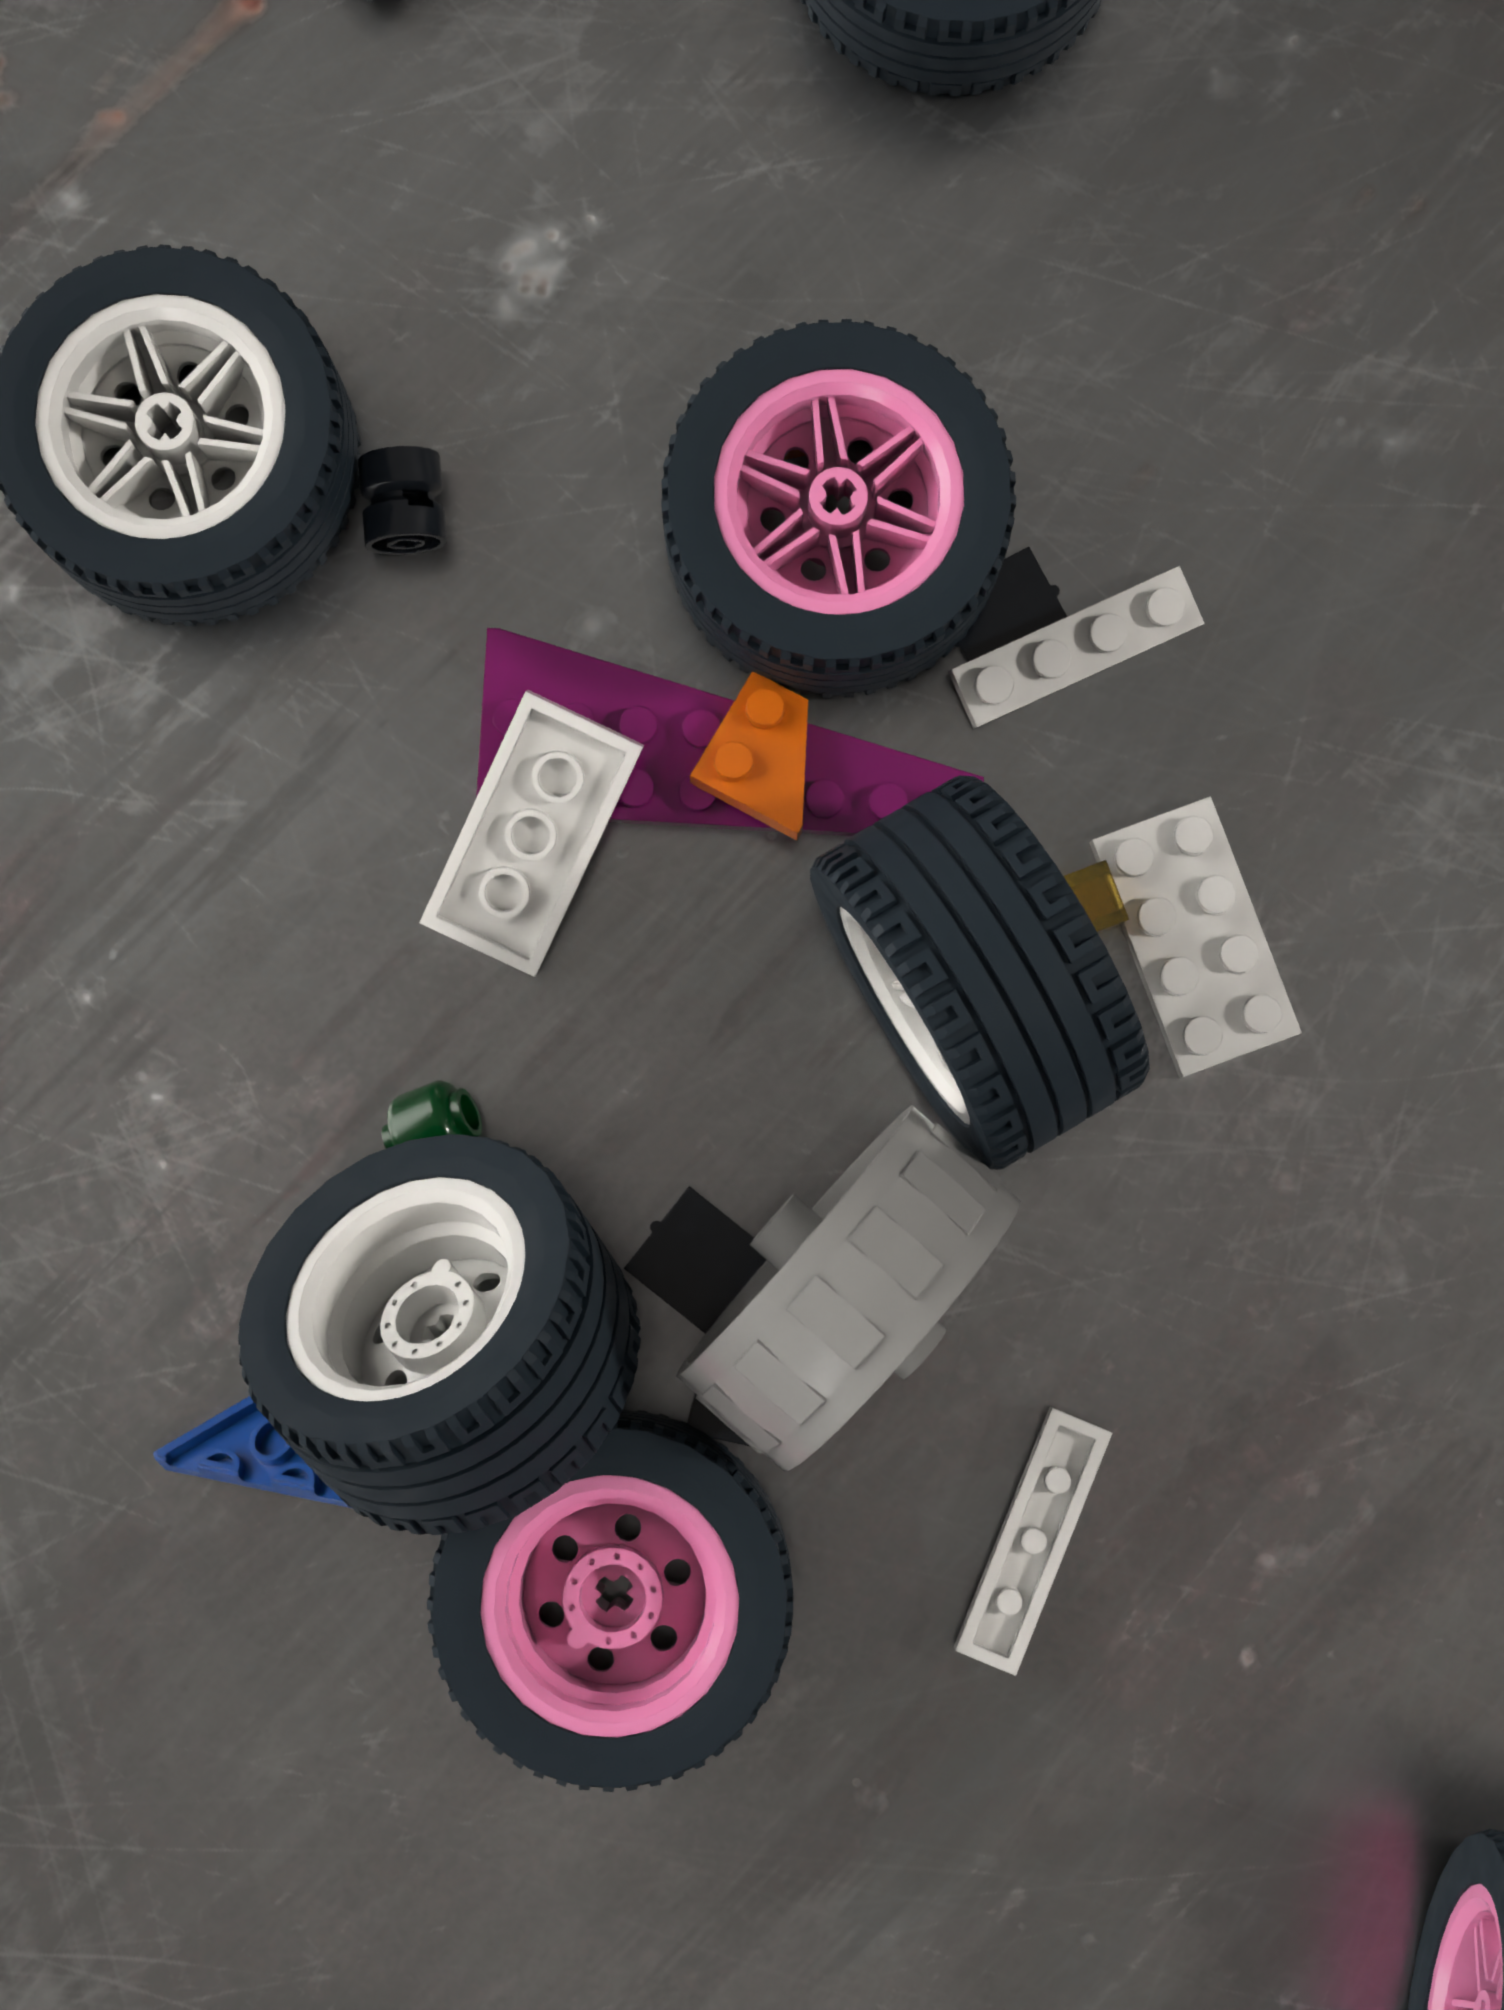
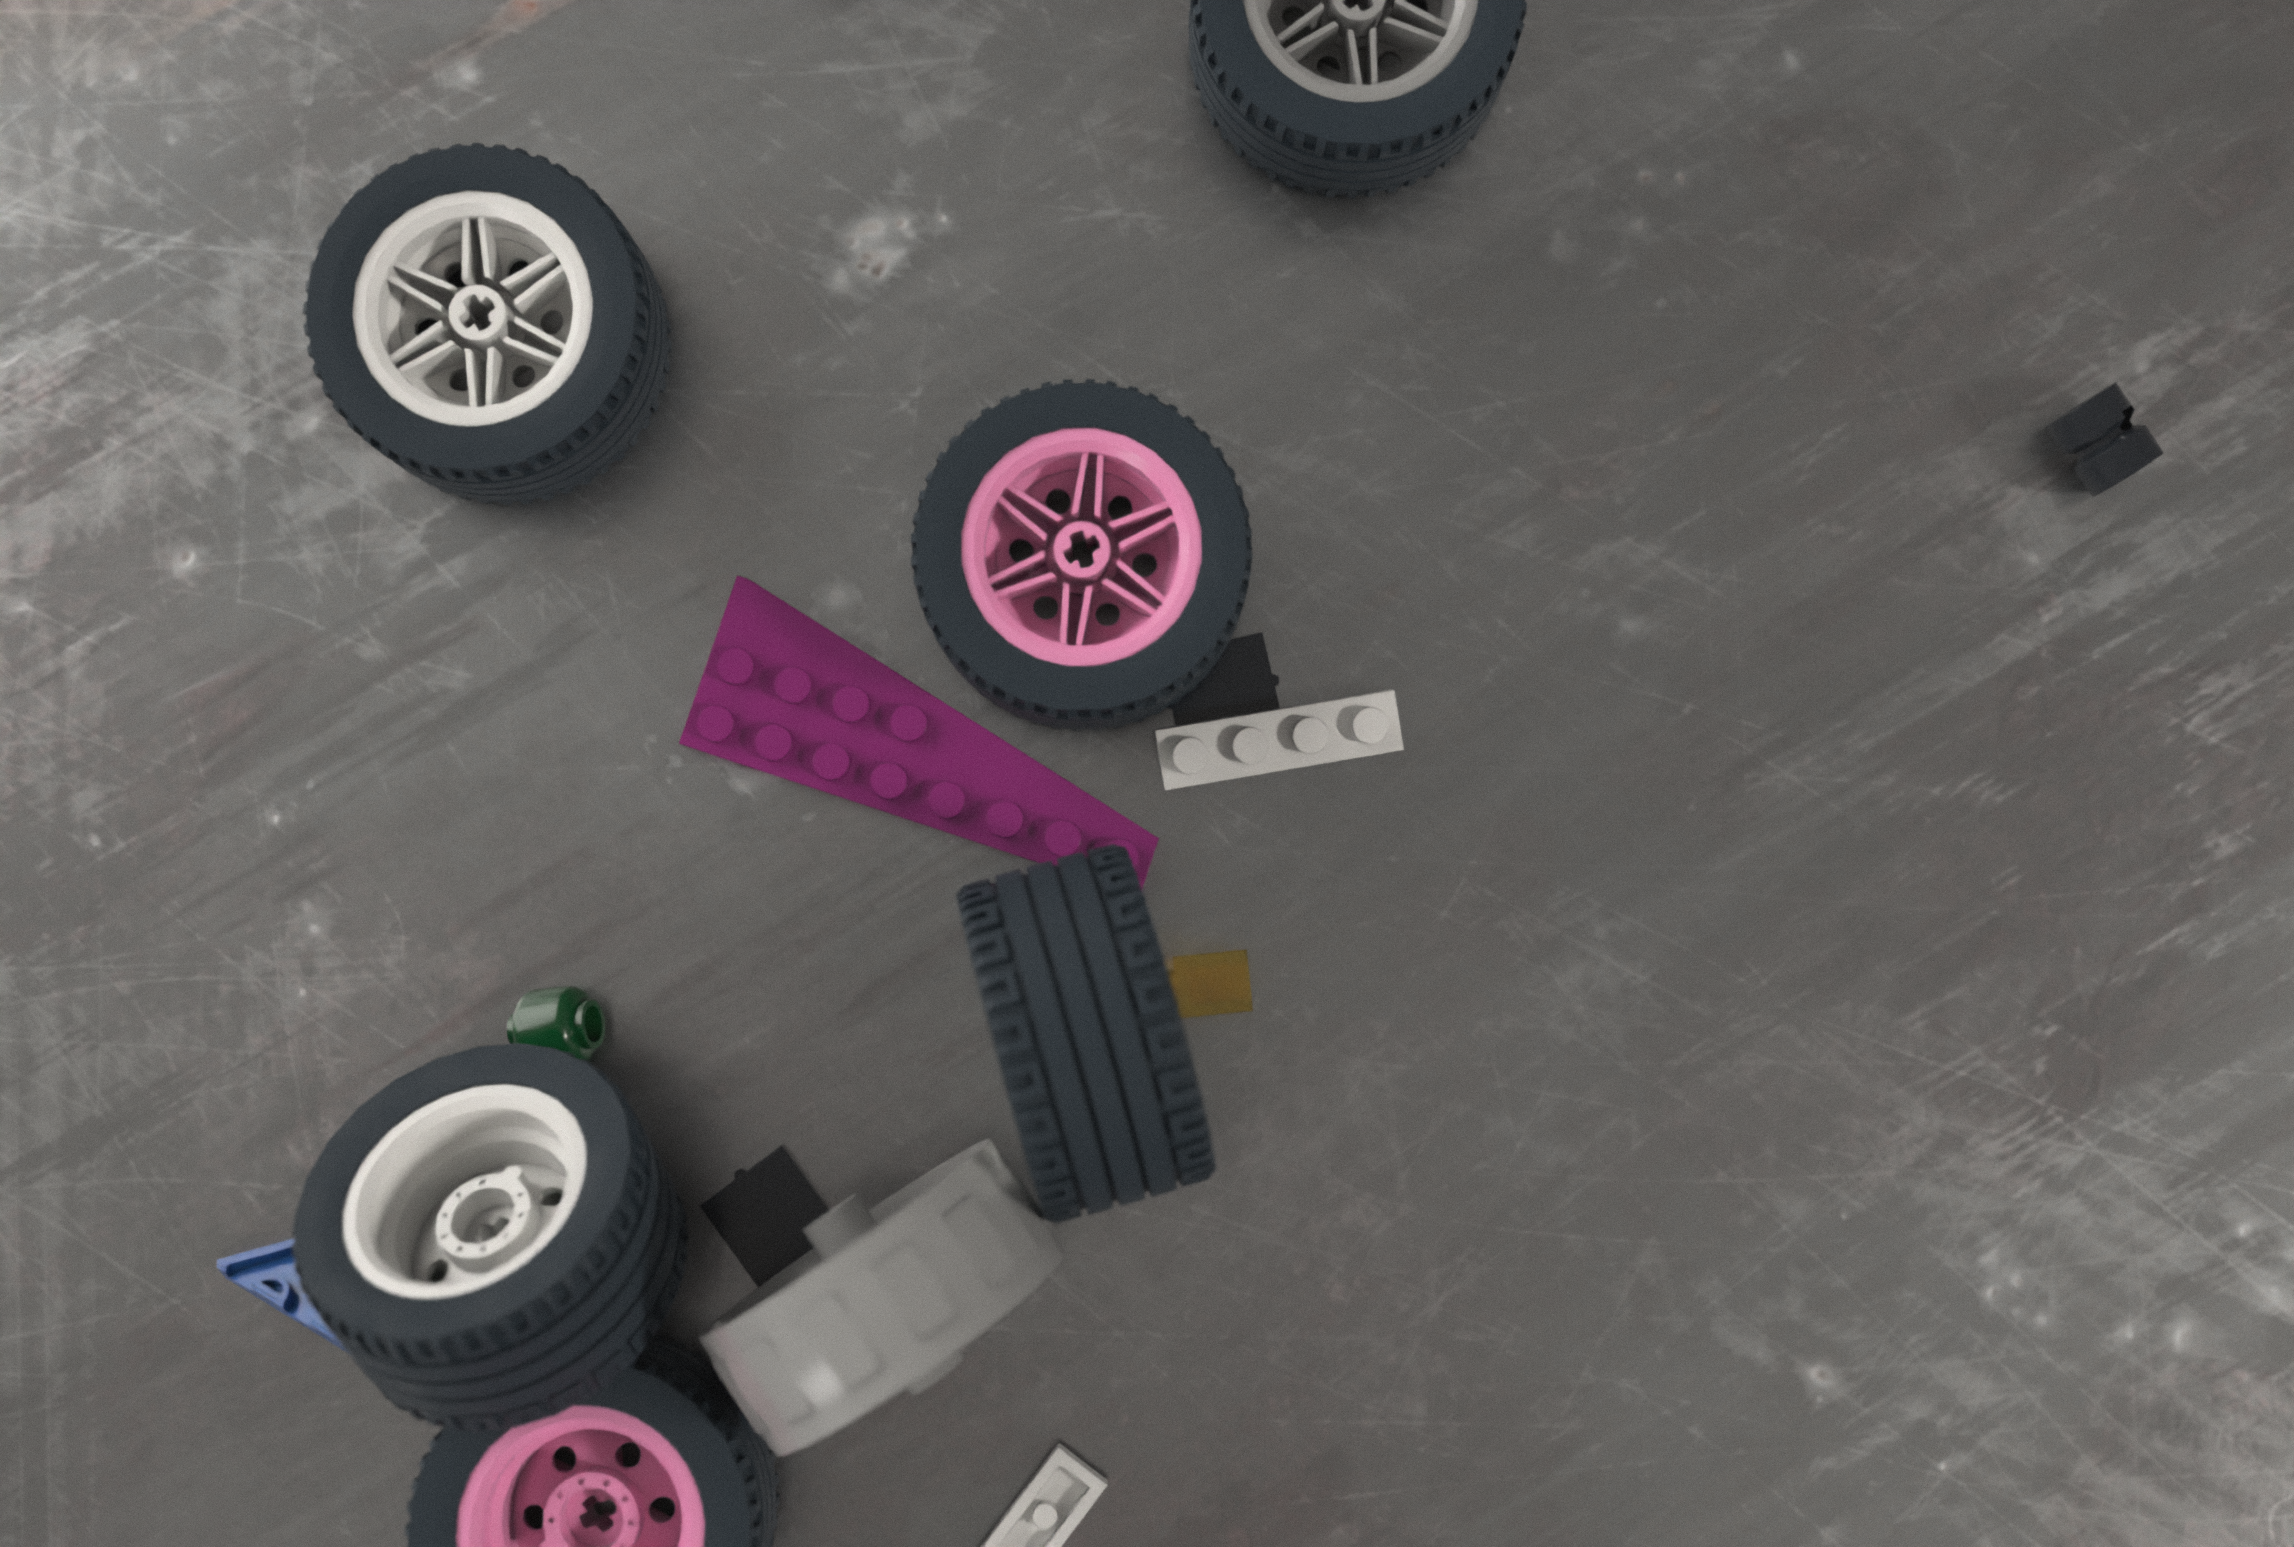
camera: 10 degrees right, 0 degrees up
black wheel [358,446,447,555] -> none
white plate [419,690,644,977] -> none
orange wing [690,671,808,841] -> none
white plate [1089,796,1302,1078] -> none

